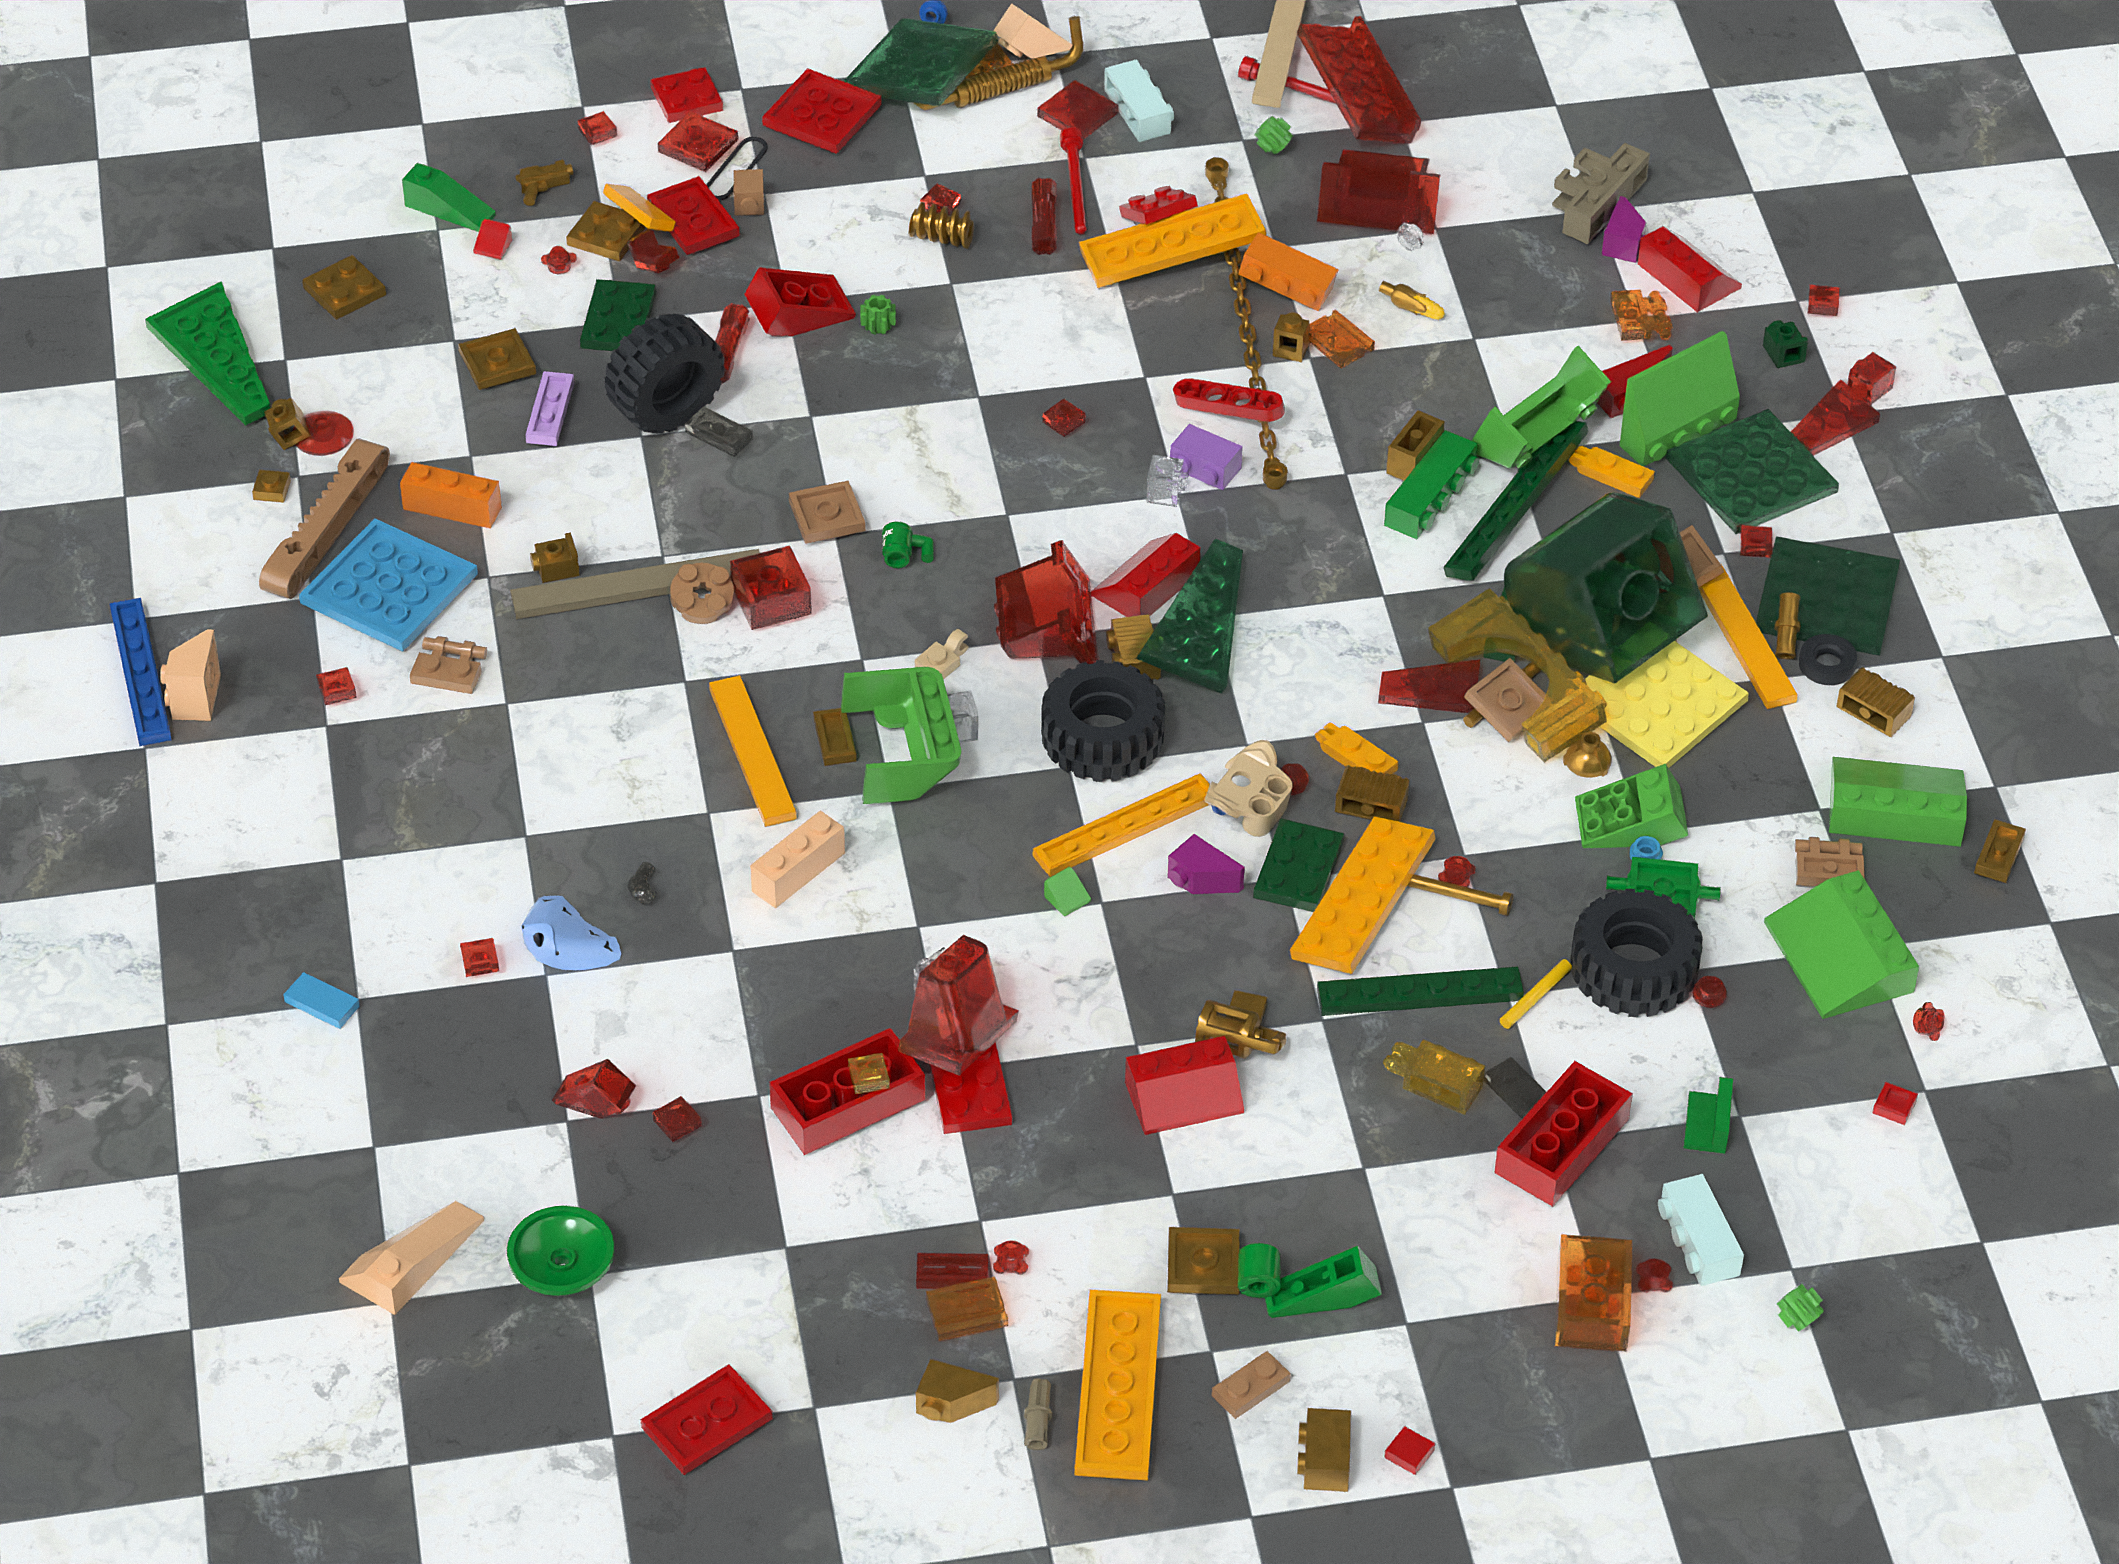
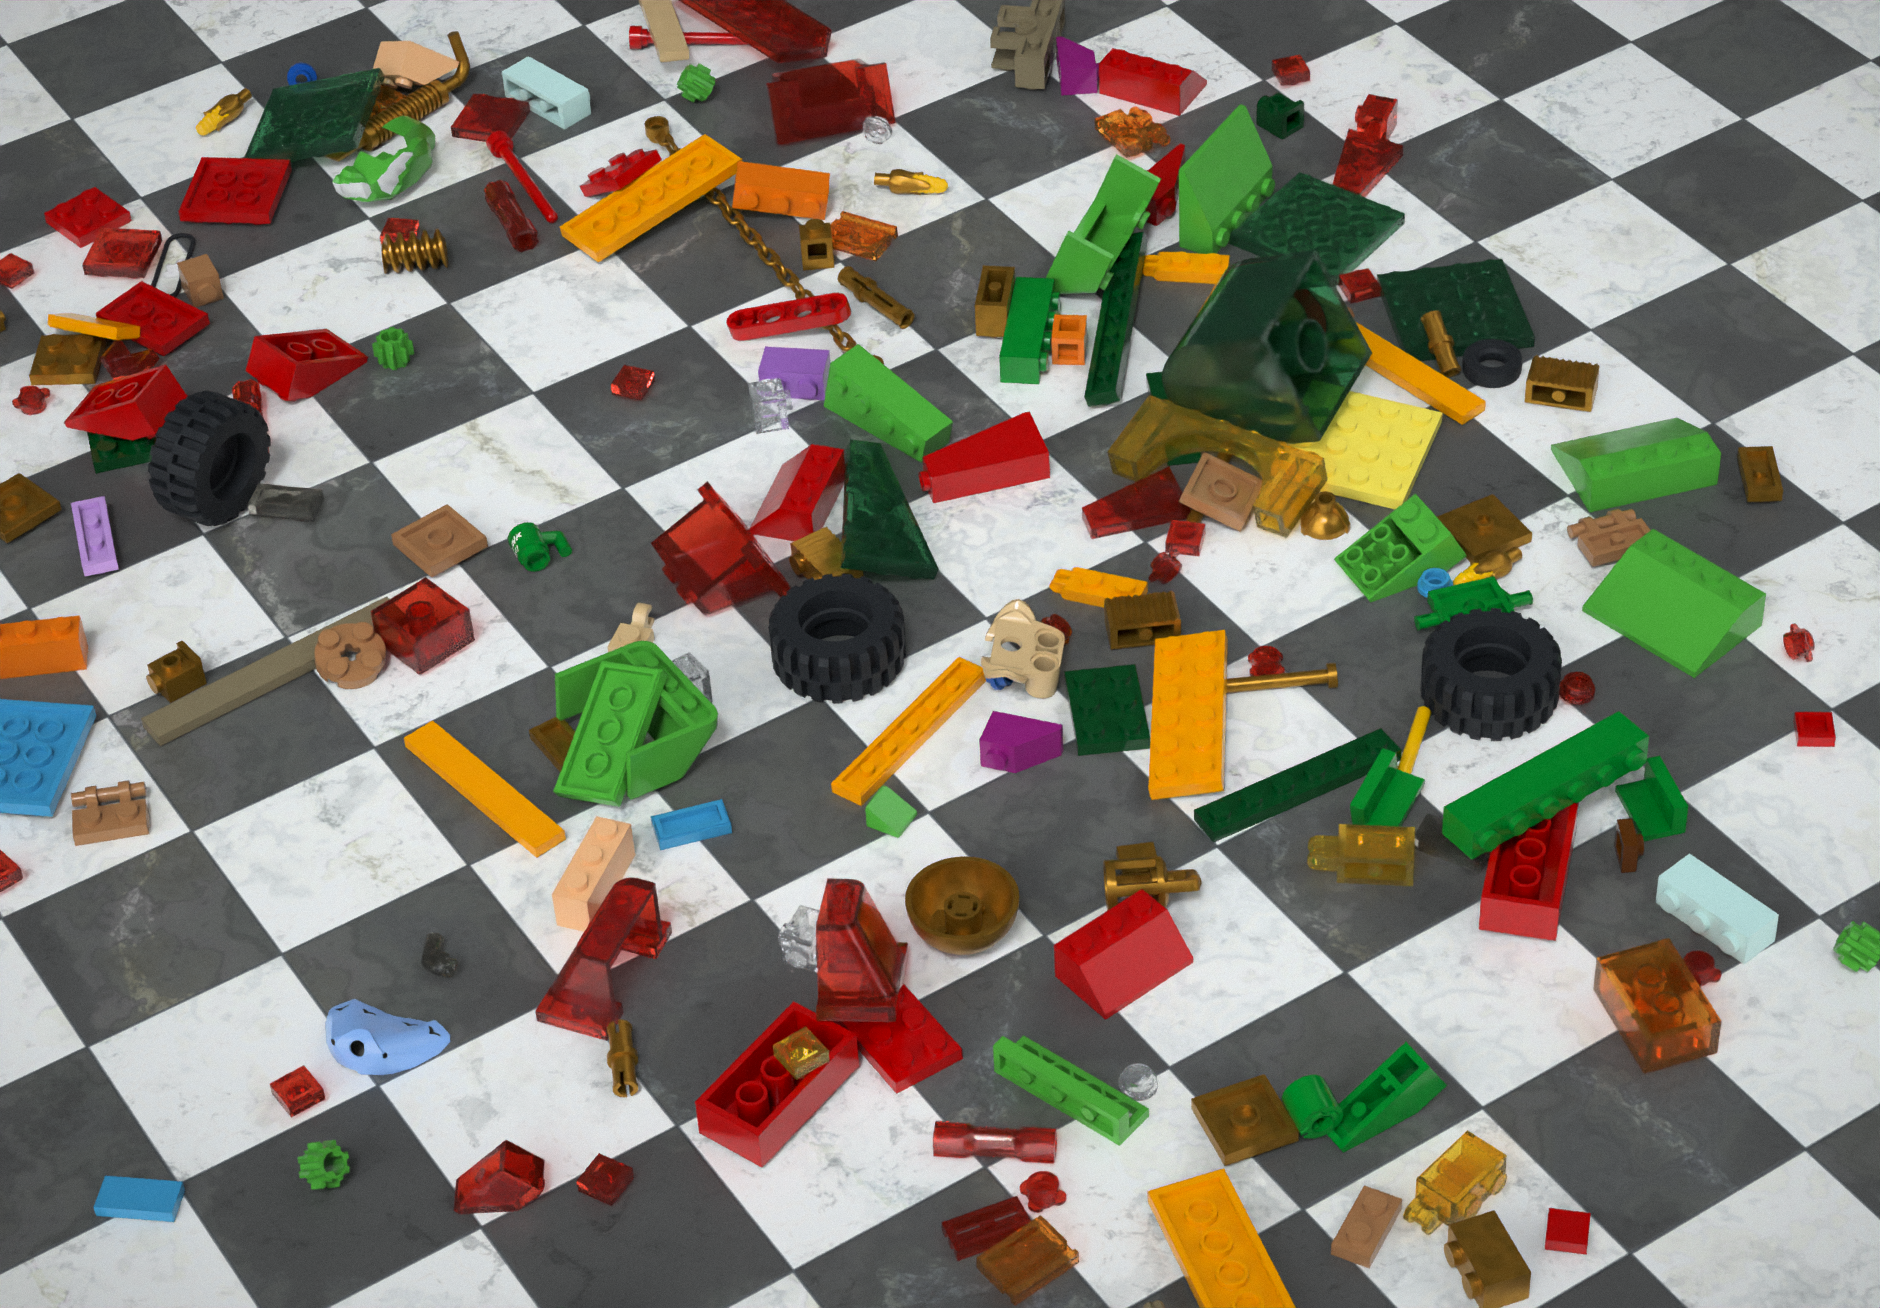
camera: 20 degrees left, 5 degrees down
none -> red slope [63,365,187,440]
none -> pearl gold piece [196,88,252,136]
none -> bright green gear [298,1140,350,1190]
none -> bright green animal [332,116,435,202]
none -> clear red windscreen [535,877,672,1041]
none -> bright green tile [553,661,668,807]
none -> pearl gold pin [607,1019,638,1097]
none -> dark azure tile [650,799,732,851]
none -> bright green wedge [824,344,953,463]
none -> pearl gold pin [837,266,915,329]
none -> pearl gold piece [905,856,1019,955]
none -> red slope [919,411,1050,503]
none -> clear red axle [933,1121,1057,1164]
none -> bright green fence [993,1035,1149,1146]
none -> orange brick [1051,314,1087,365]
none -> clear plate [1118,1063,1158,1101]
none -> clear red plate [1148,549,1182,584]
none -> clear red plate [1165,520,1206,556]
none -> green panel [1350,748,1425,841]
none -> clear yellow brick [1403,1130,1507,1235]
none -> pearl gold plate [1437,494,1532,563]
none -> green brick [1442,711,1649,860]
none -> pearl gold piece [1453,547,1522,585]
none -> reddish brown plate [1614,818,1644,873]

